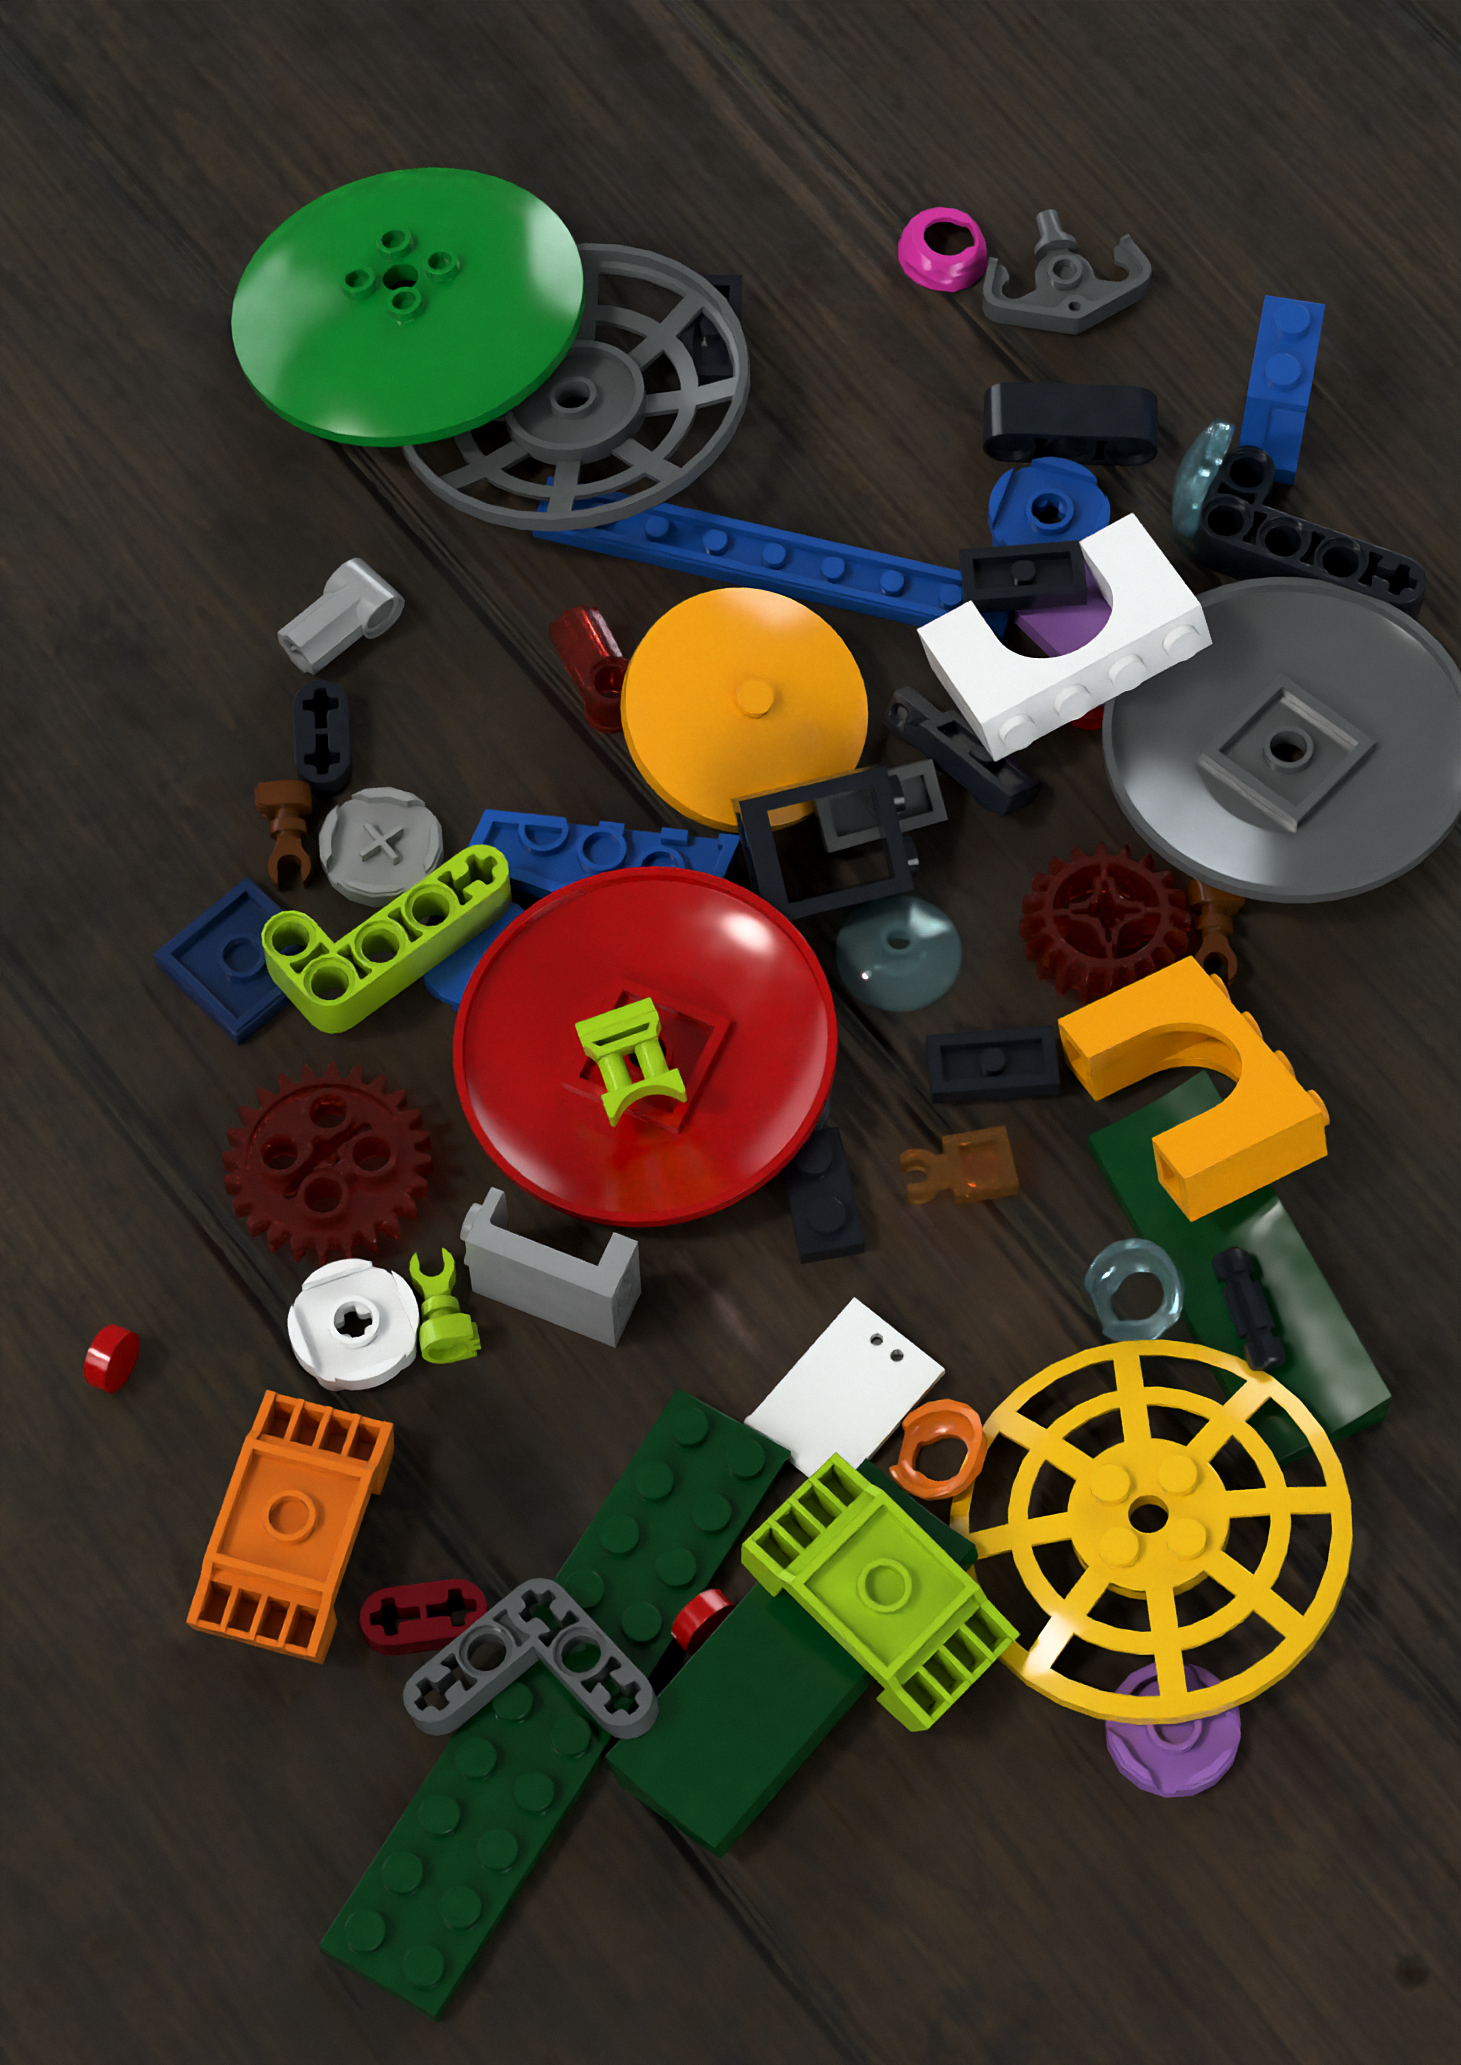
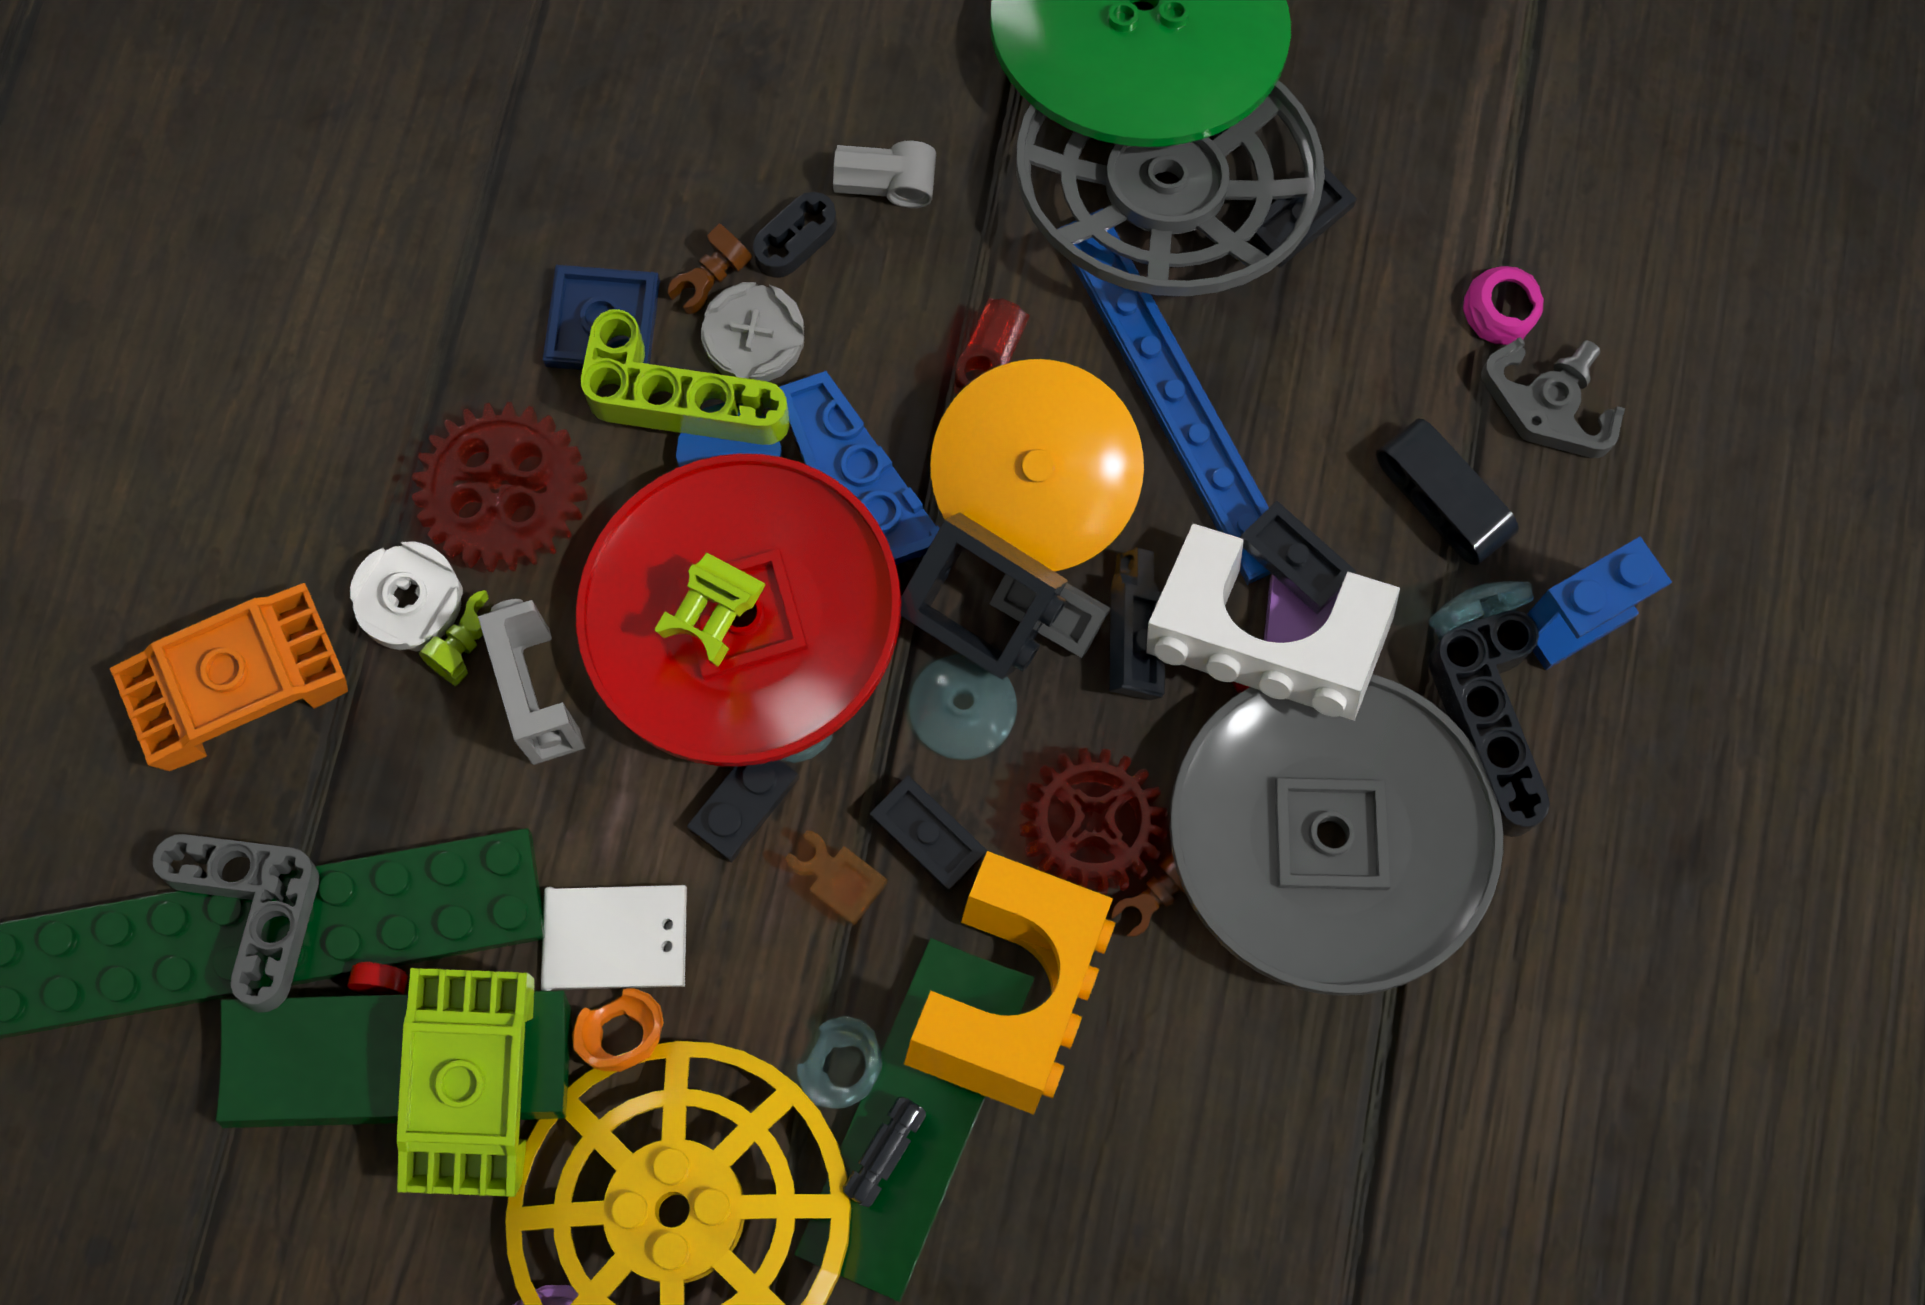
camera: 45 degrees right, 10 degrees up
red tile [84,1324,140,1394] -> none
dark red beam [360,1579,488,1656] -> none
blue plate [988,457,1110,547] -> none

